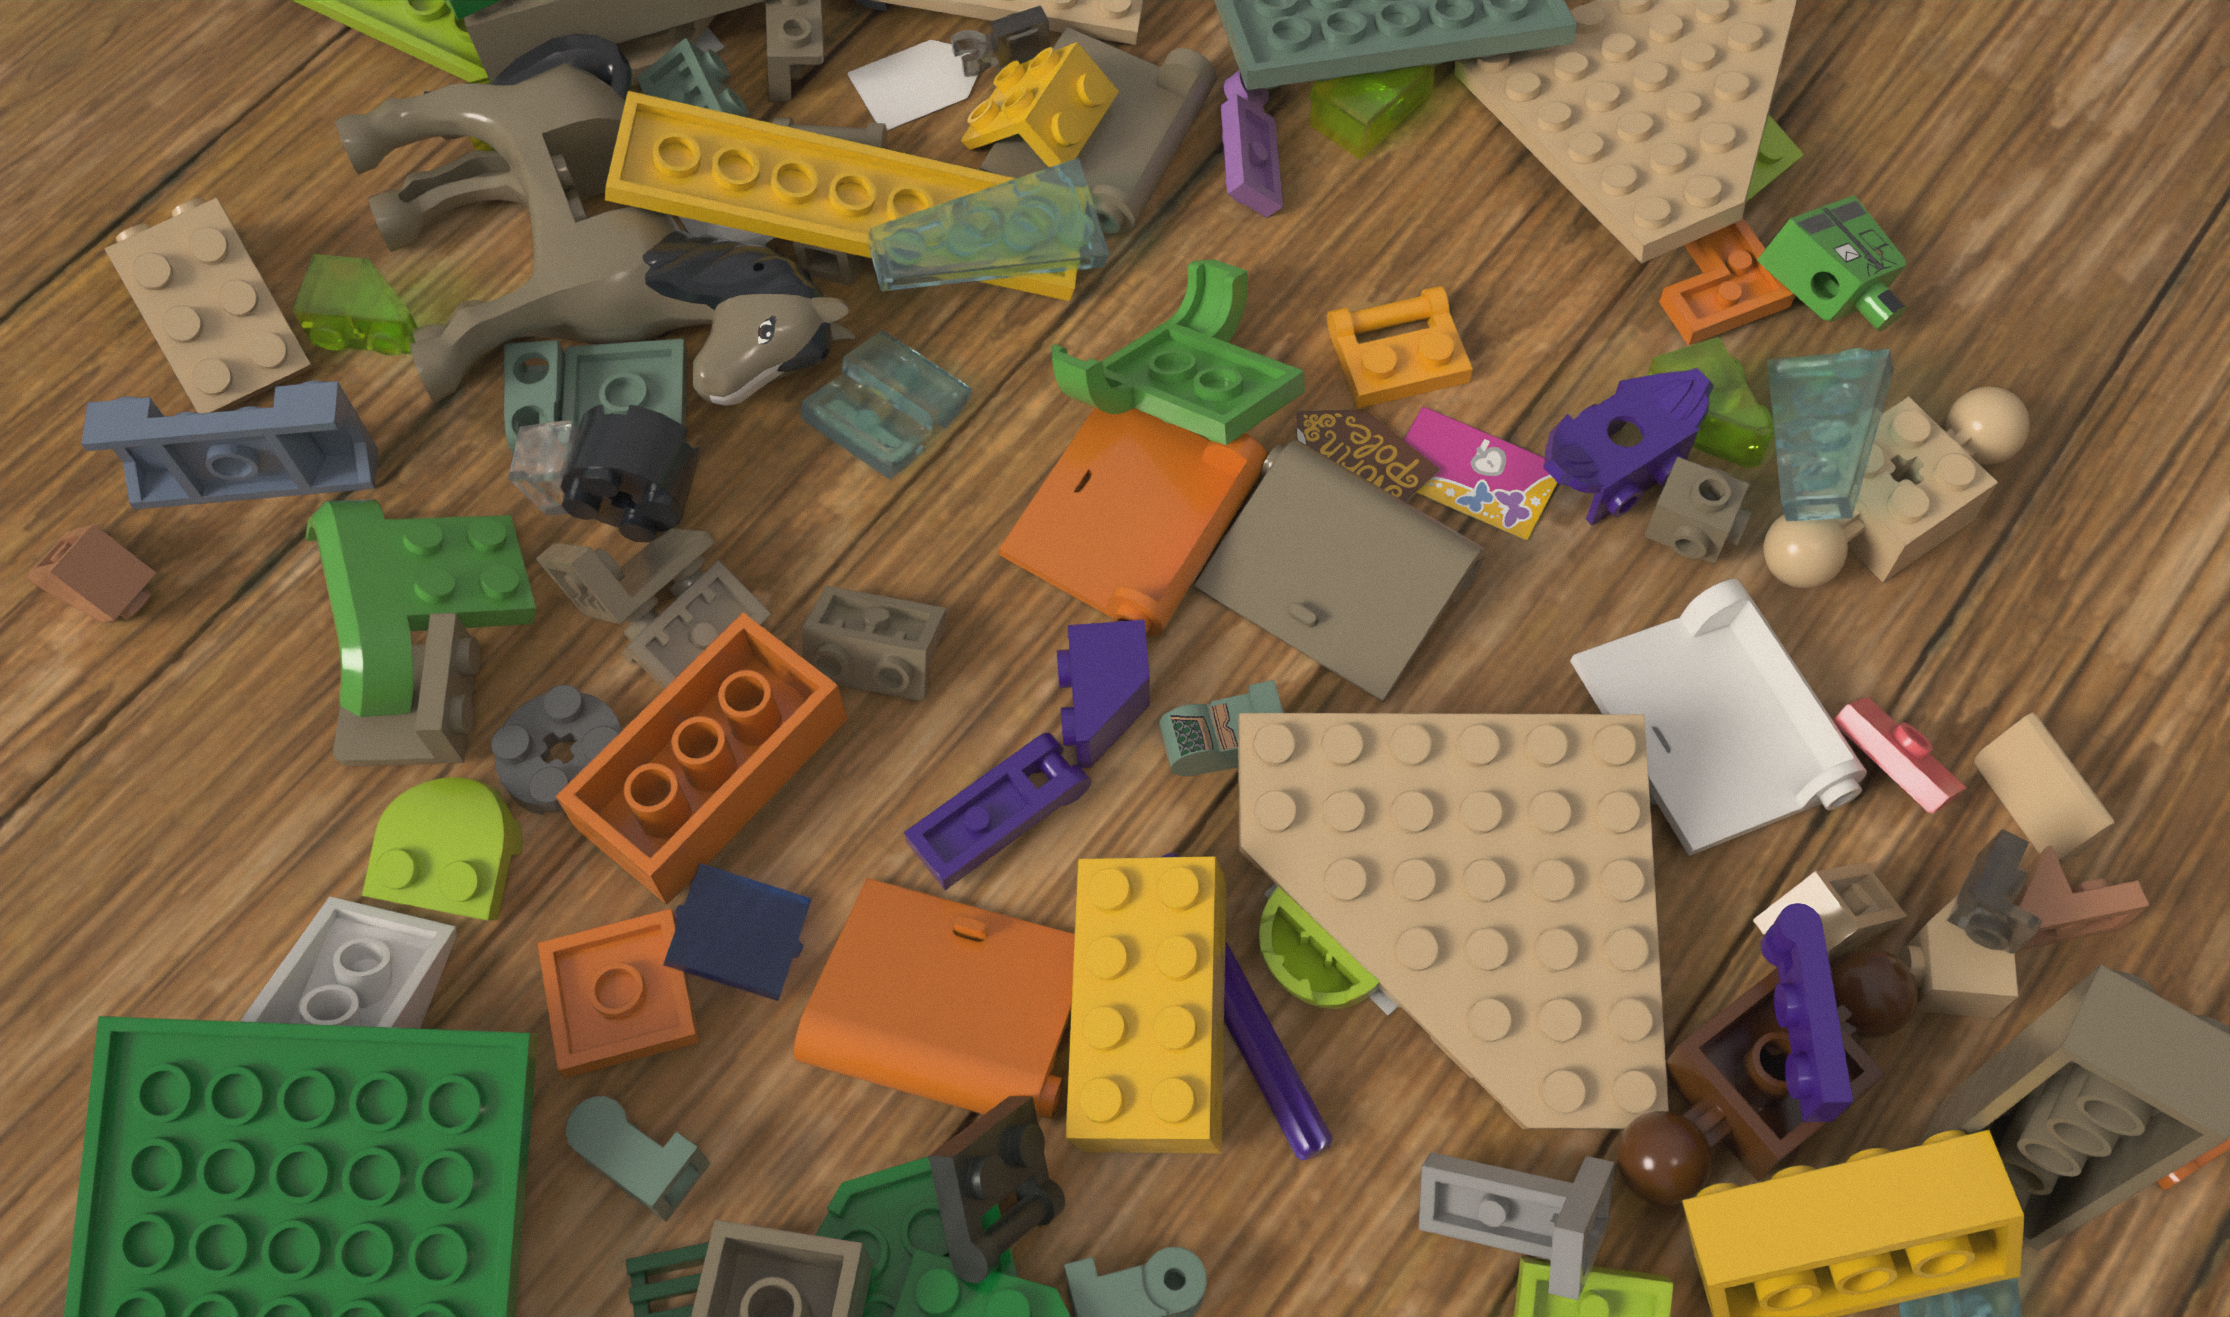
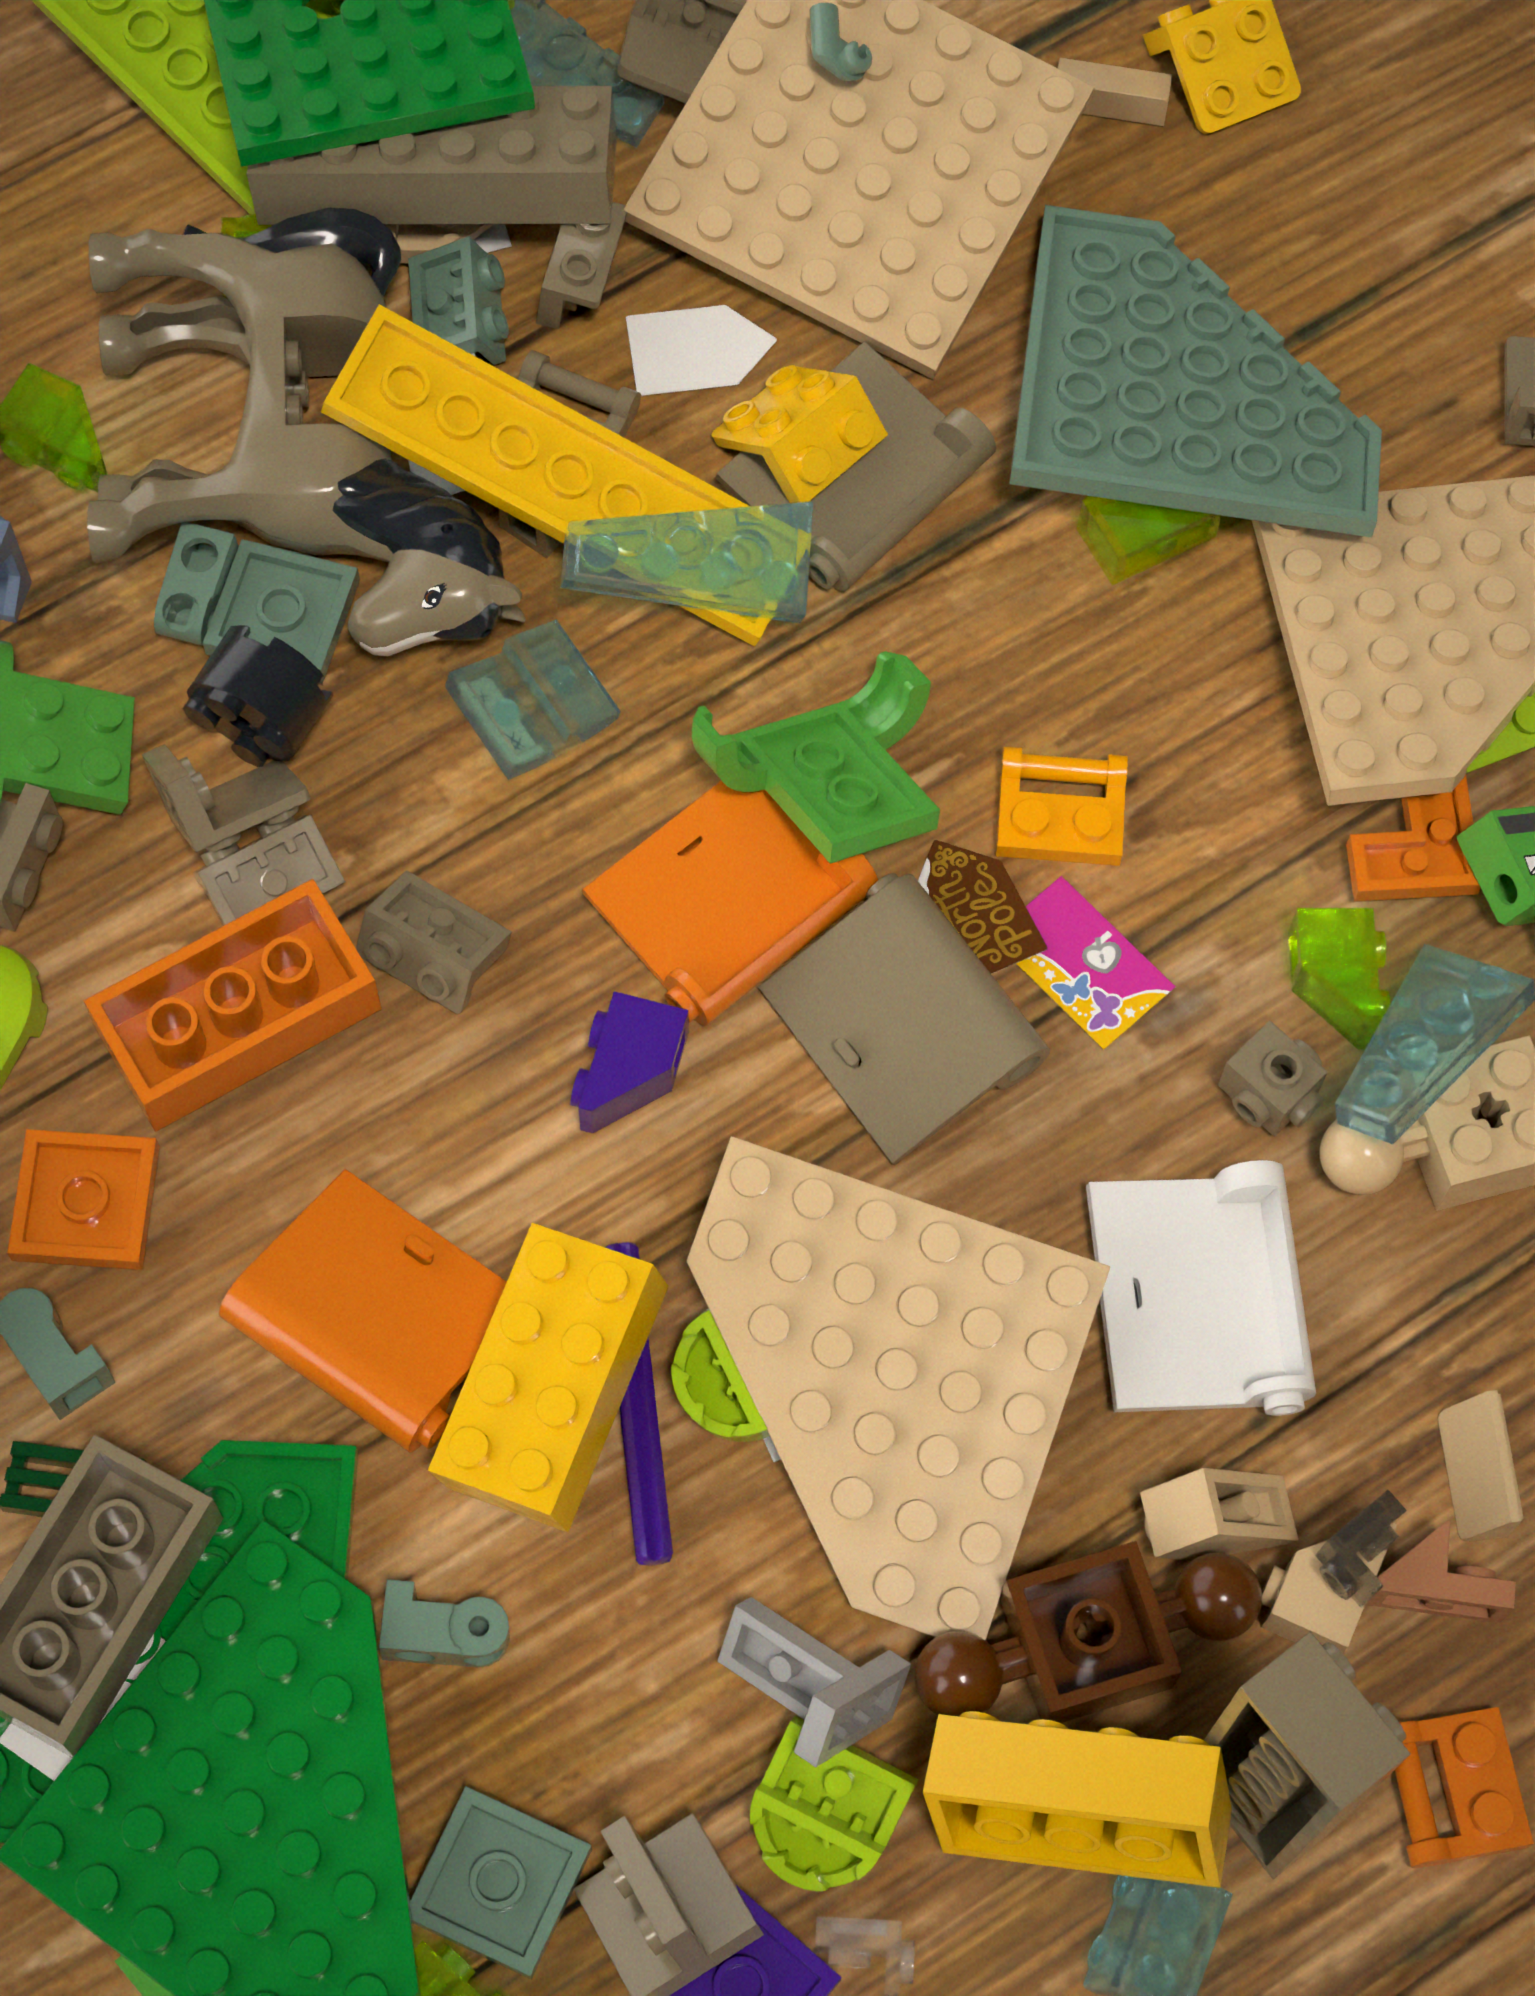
camera: 15 degrees right, 5 degrees up
dark grey plate [491,685,623,816] -> none
clear bracket [508,420,578,516] -> none
clear blue piece [663,863,812,1001] -> none
dark purple plate [904,733,1092,891] -> none
pearl dark grey plate [928,1096,1065,1283] -> none
clear smoke plate [951,5,1050,77] -> none
sand green leg [1159,680,1283,776] -> none
medium lavender plate [1221,70,1283,218] -> none
dark purple piece [1543,368,1714,526] -> none
dark purple plate [1761,903,1853,1122] -> none
coral plate [1833,697,1967,813] -> none

